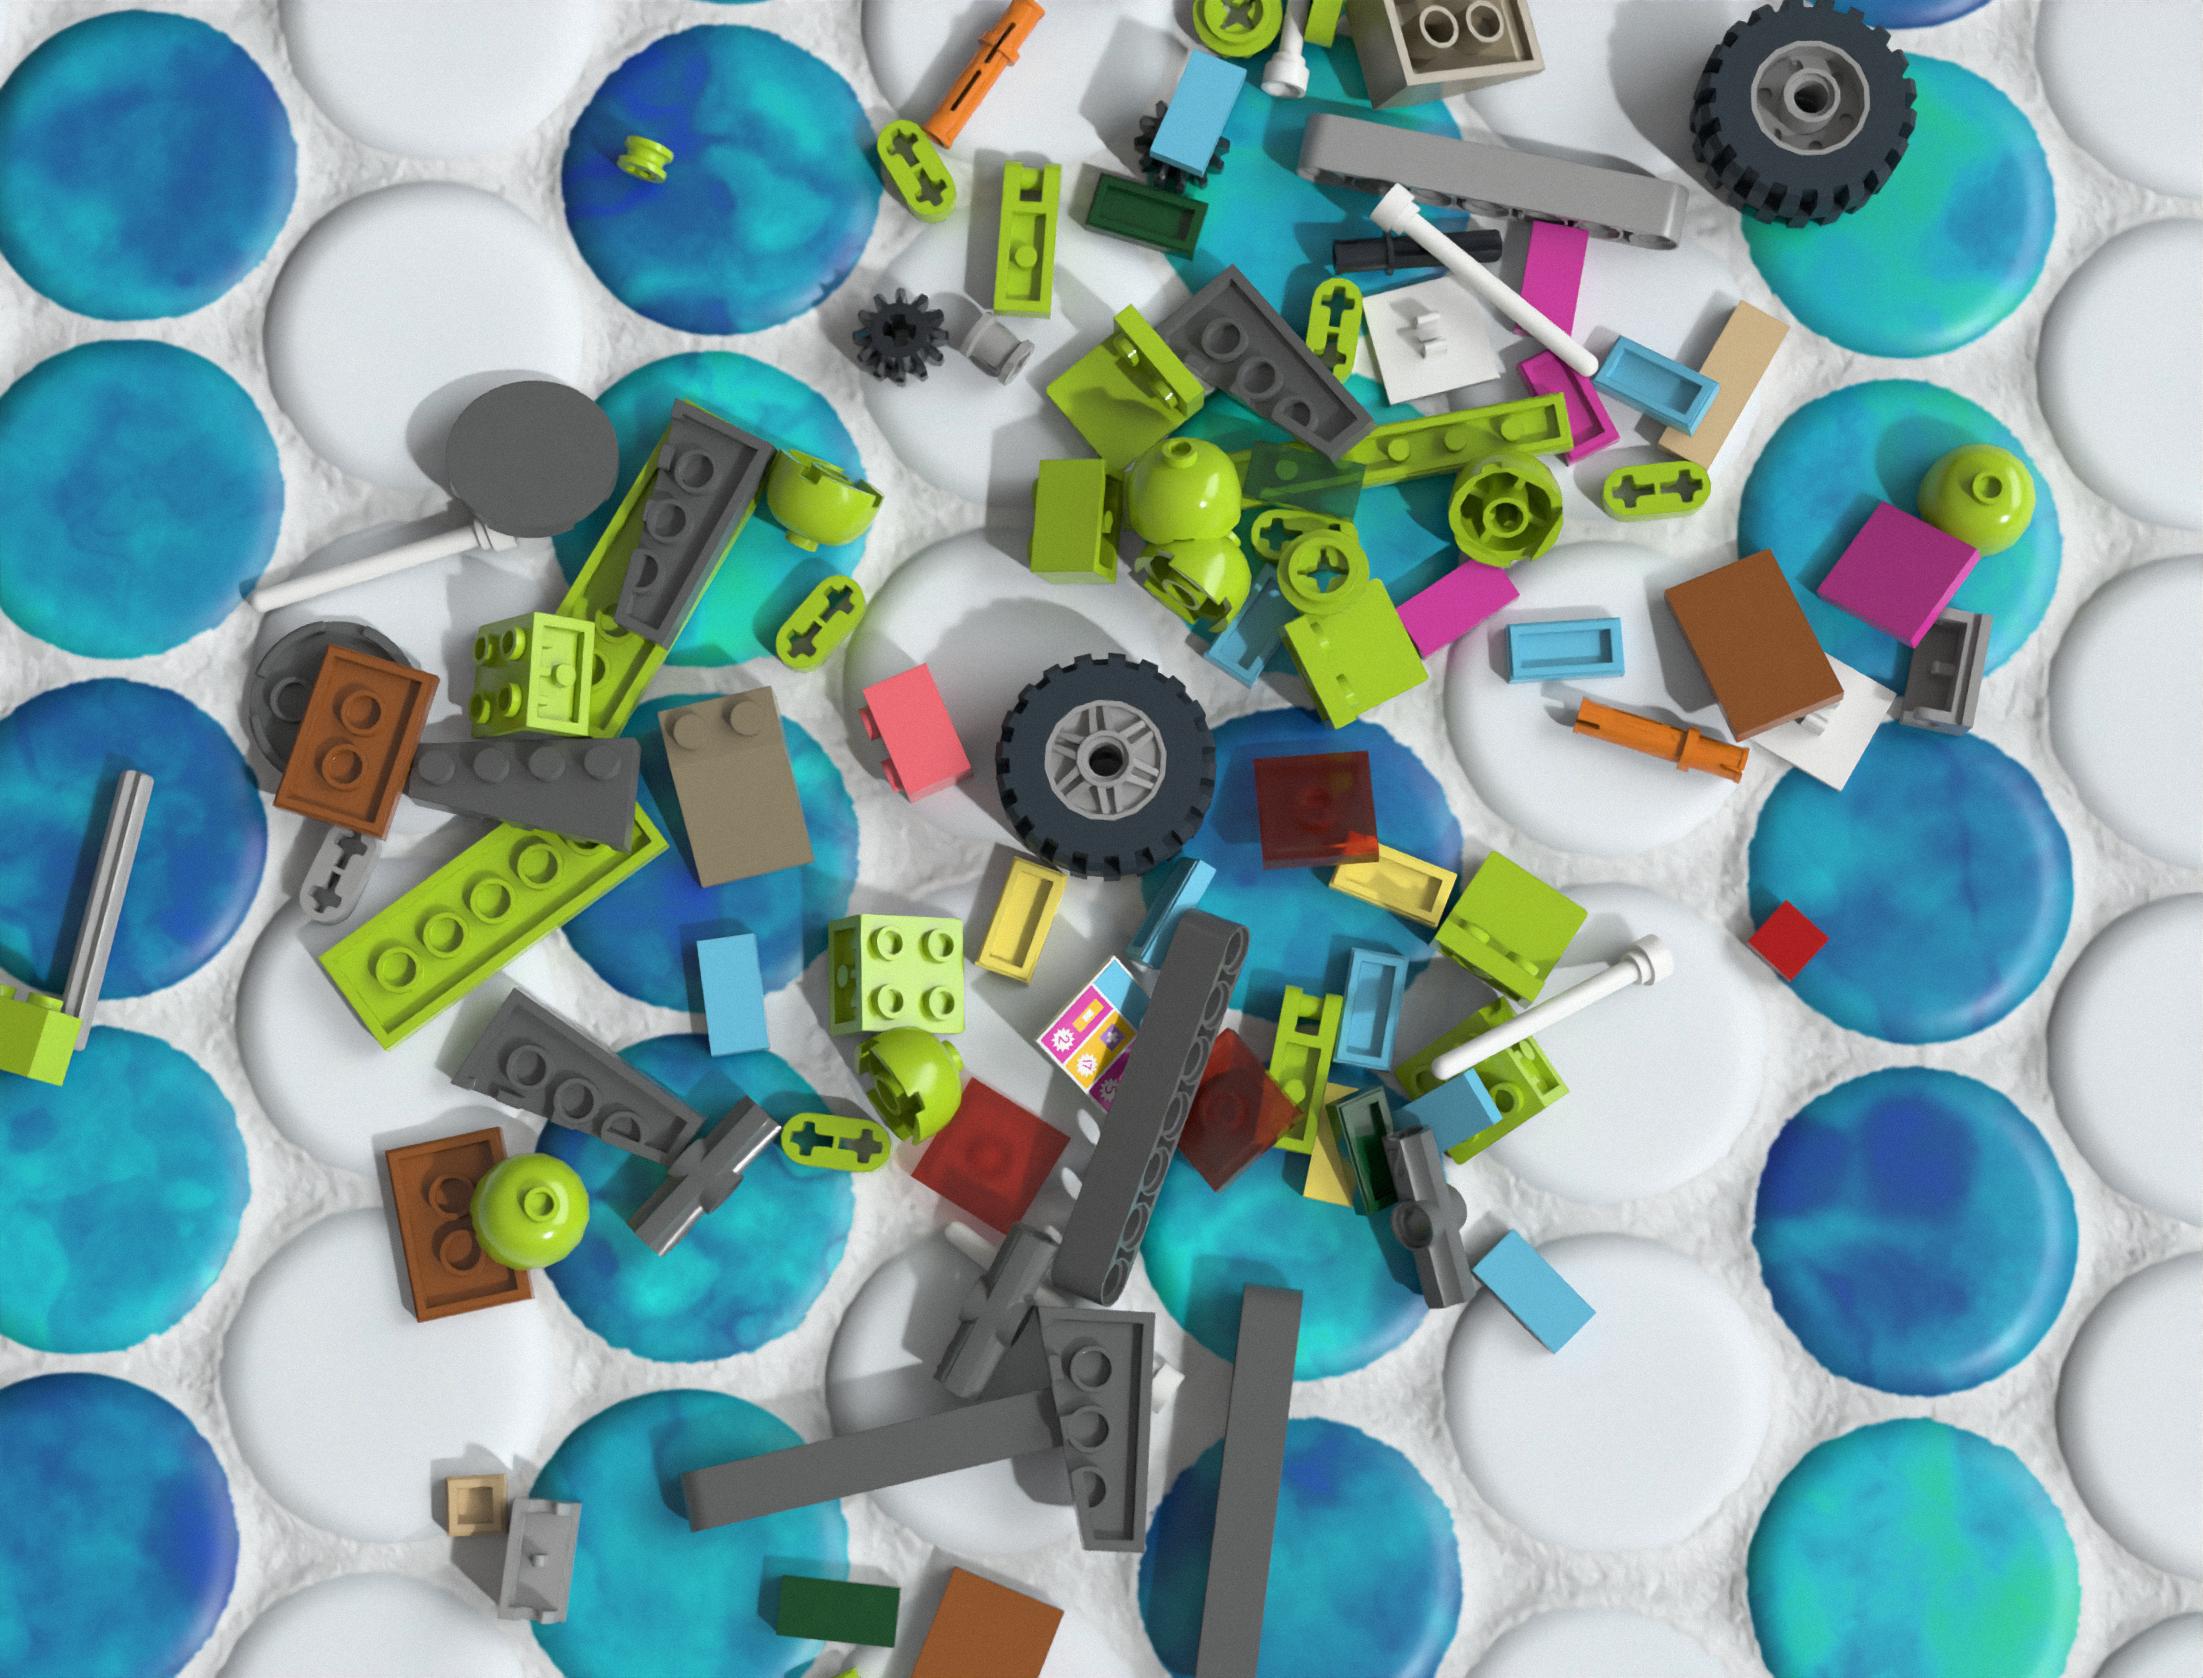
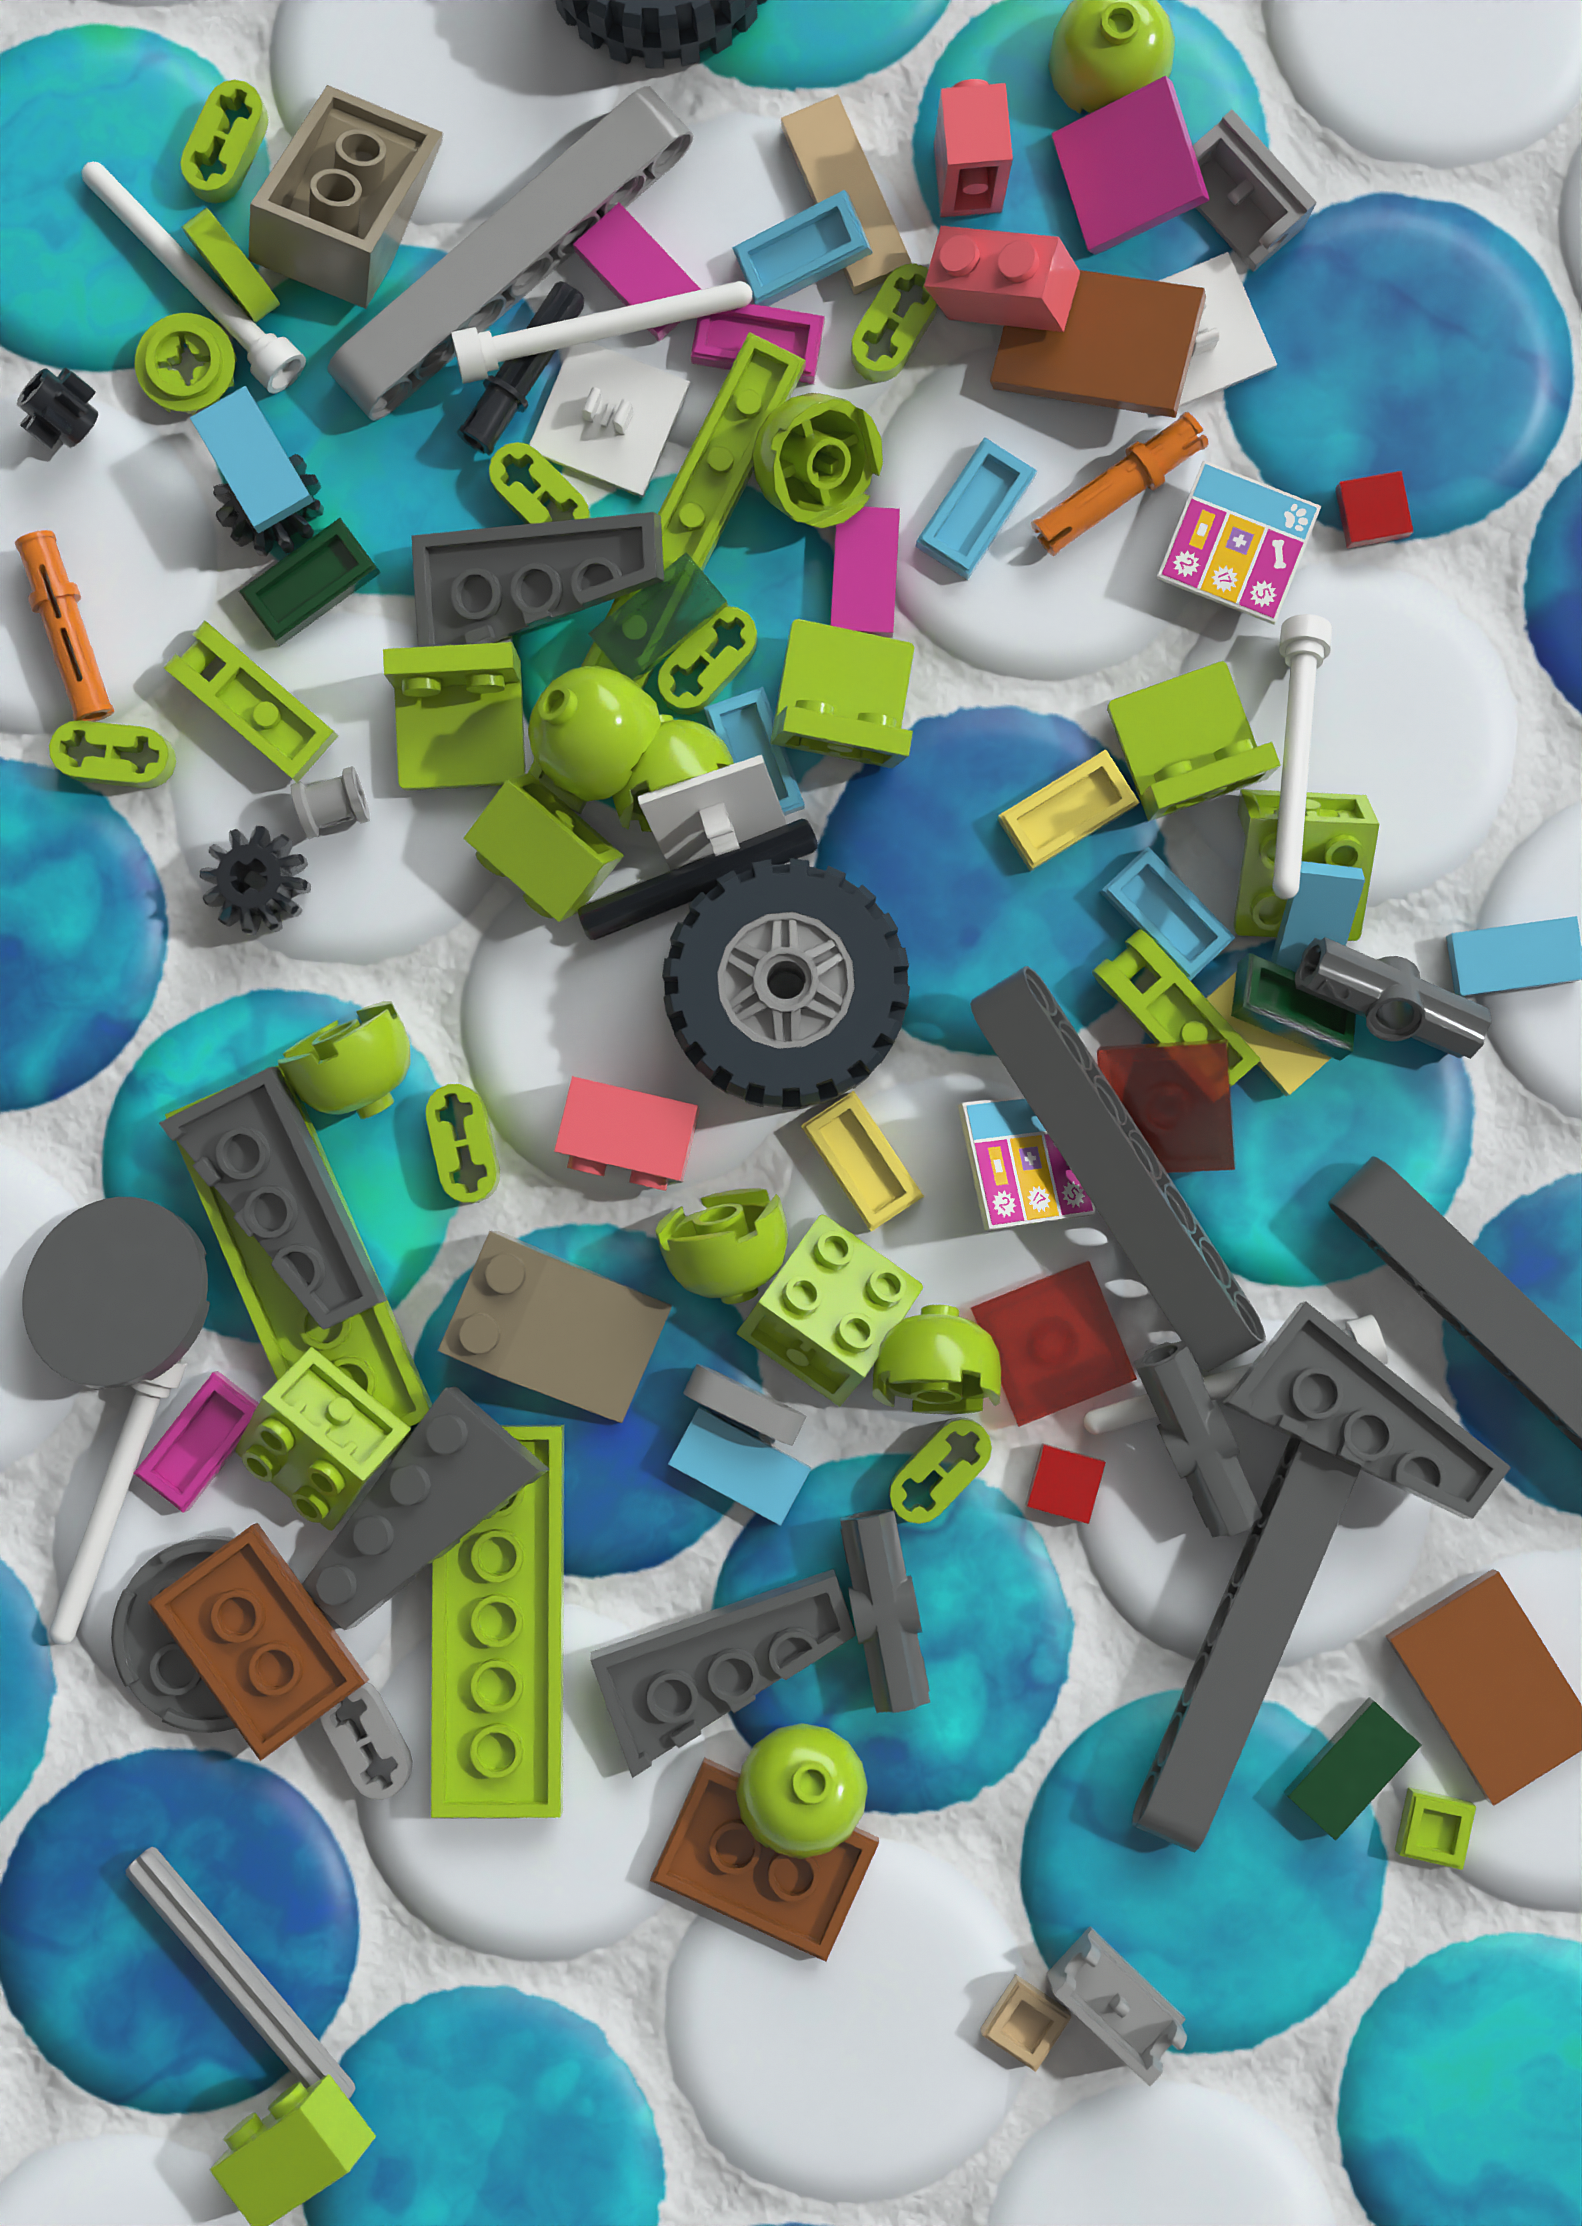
camera: 55 degrees left, 5 degrees up
medium azure tile [1125,857,1217,970] -> none
clear red plate [1253,751,1379,870] -> none
lime gear [1277,529,1370,620] -> none
none -> dark pink tile [133,1371,259,1513]
none -> black axle [578,819,817,940]
none -> white piece [638,755,787,870]
none -> lime cylinder [655,1188,788,1304]
none -> light grey beam [683,1364,807,1446]
none -> coral brick [924,226,1080,332]
none -> coral brick [934,79,1013,217]
none -> red tile [1025,1443,1106,1524]
none -> piece [1156,460,1321,625]

